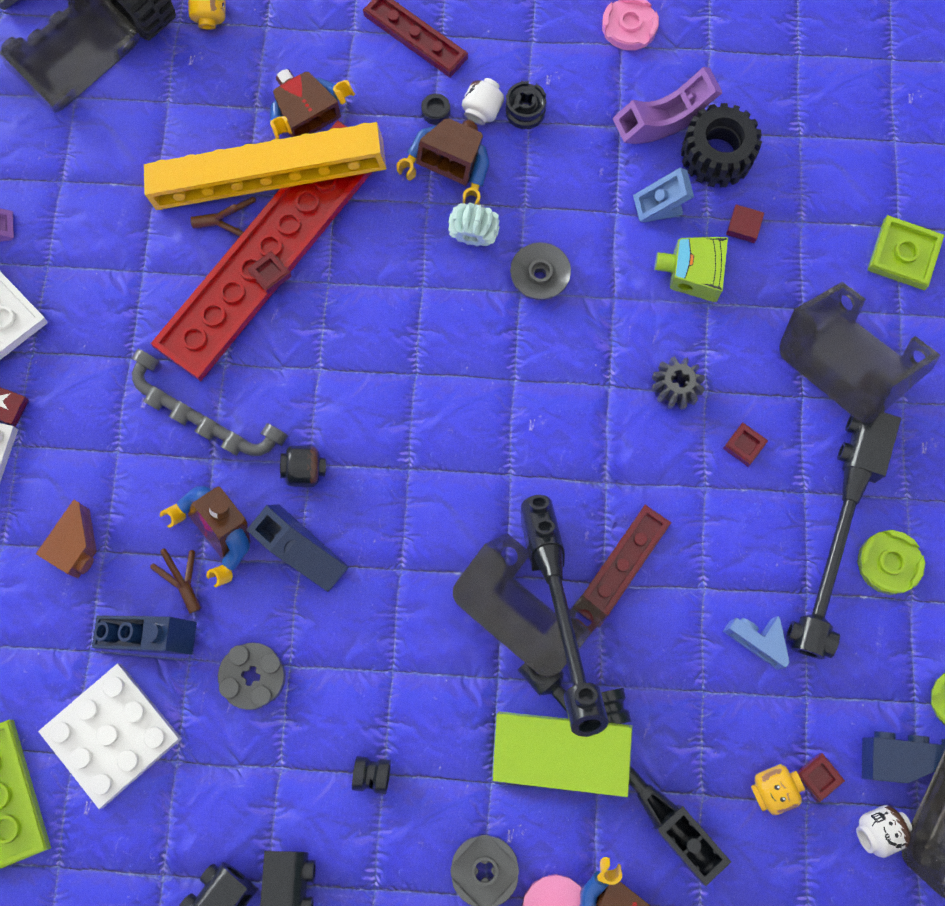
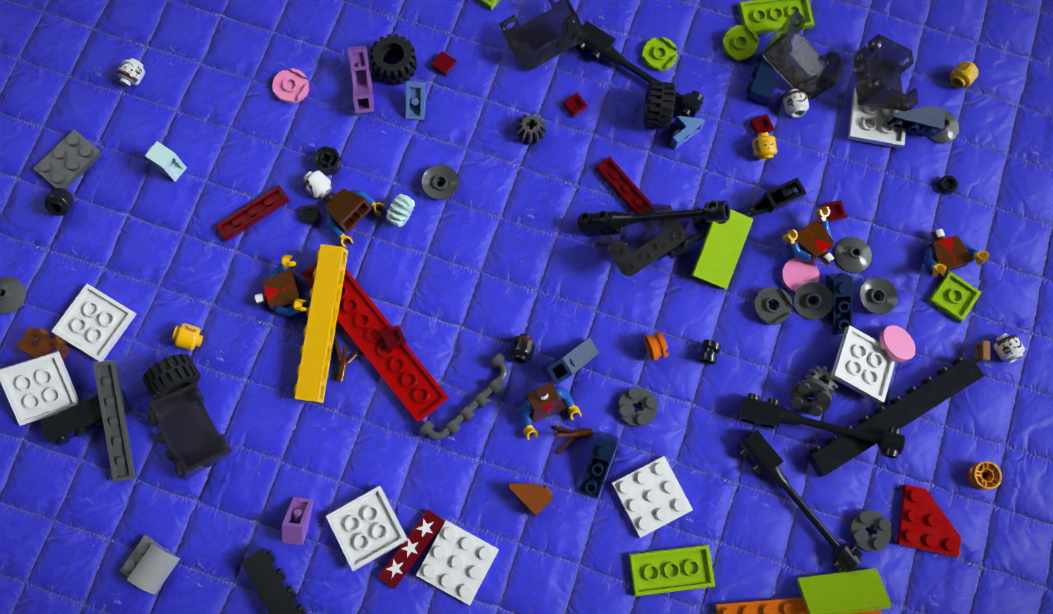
camera: 80 degrees left, 0 degrees up
lime torso [654,237,728,302] -> none
none -> black tyre [643,81,675,129]
none -> orange wheel [644,331,669,362]

